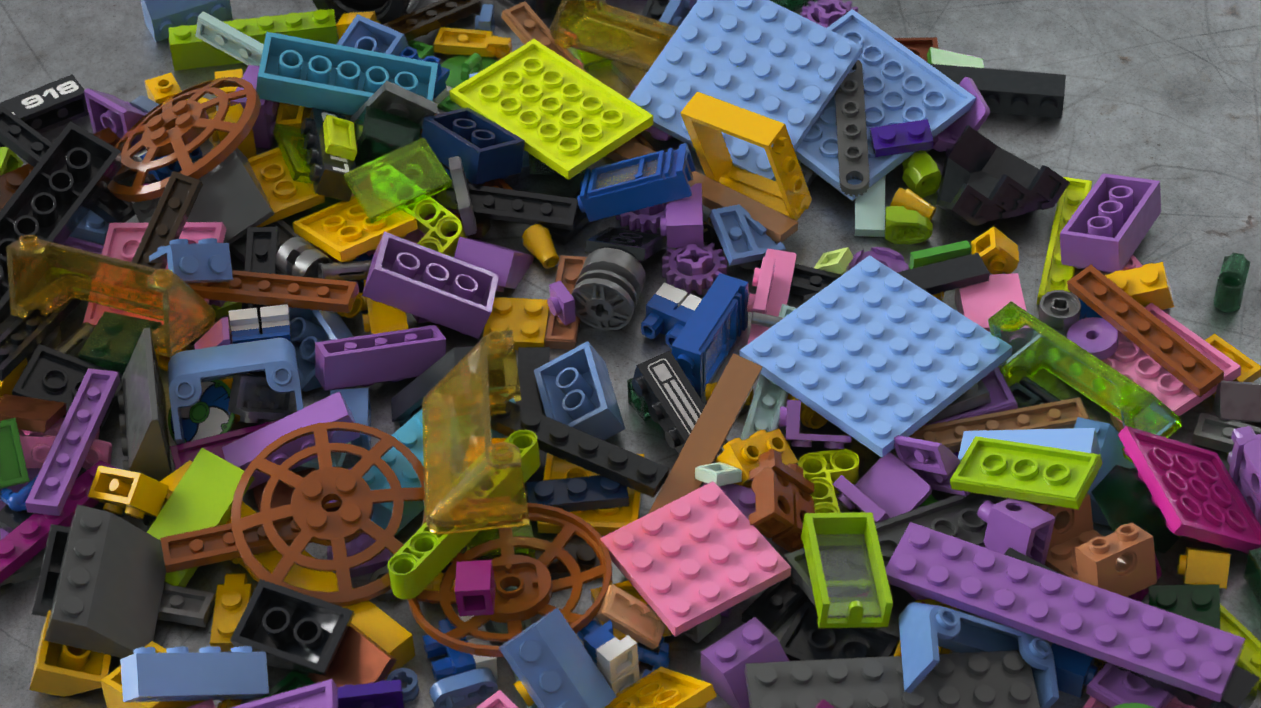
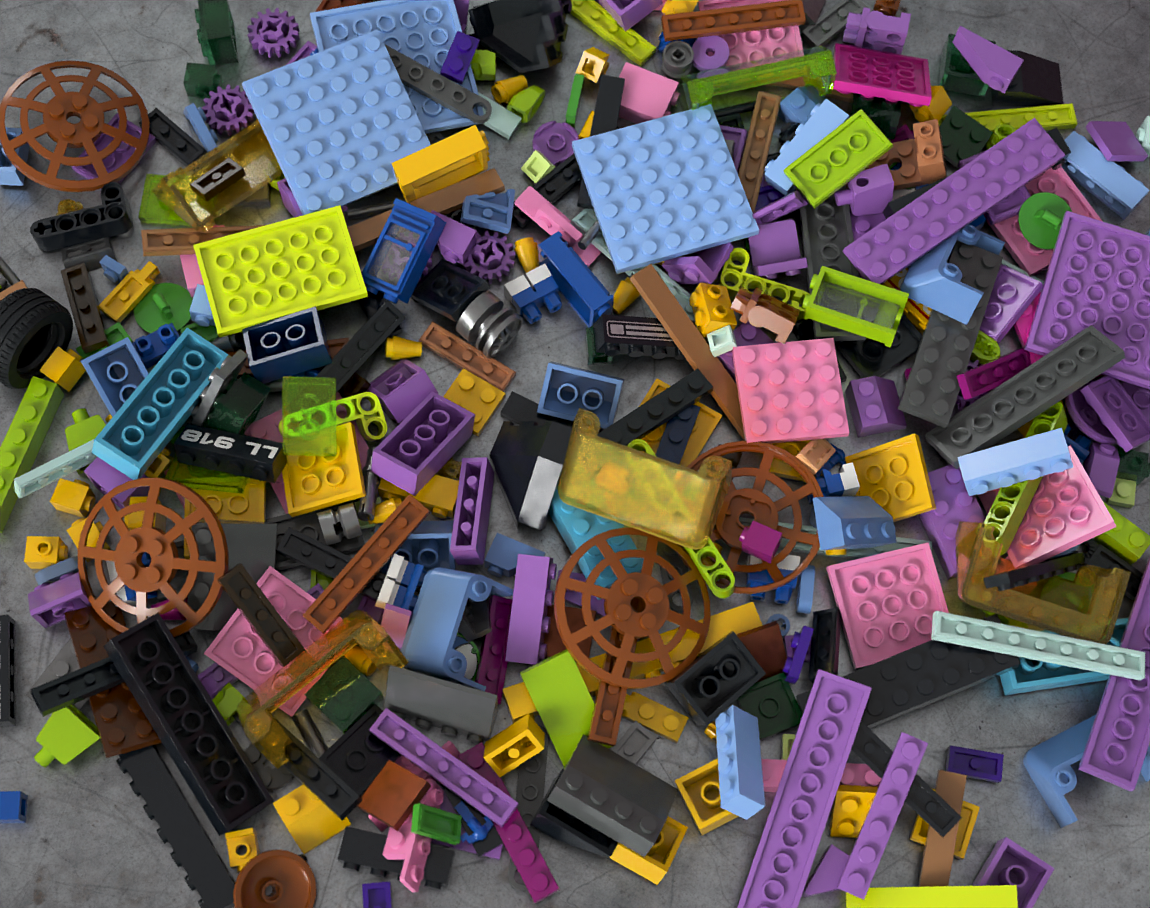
camera: 70 degrees left, 25 degrees up
medium blue bracket [149,238,233,283] -> none
neon yellow tile [323,115,357,161] -> none
flat silver tile [449,156,477,236] -> none
medium lavender plate [547,281,576,325] -> none
none -> dark brown plate [190,158,246,202]

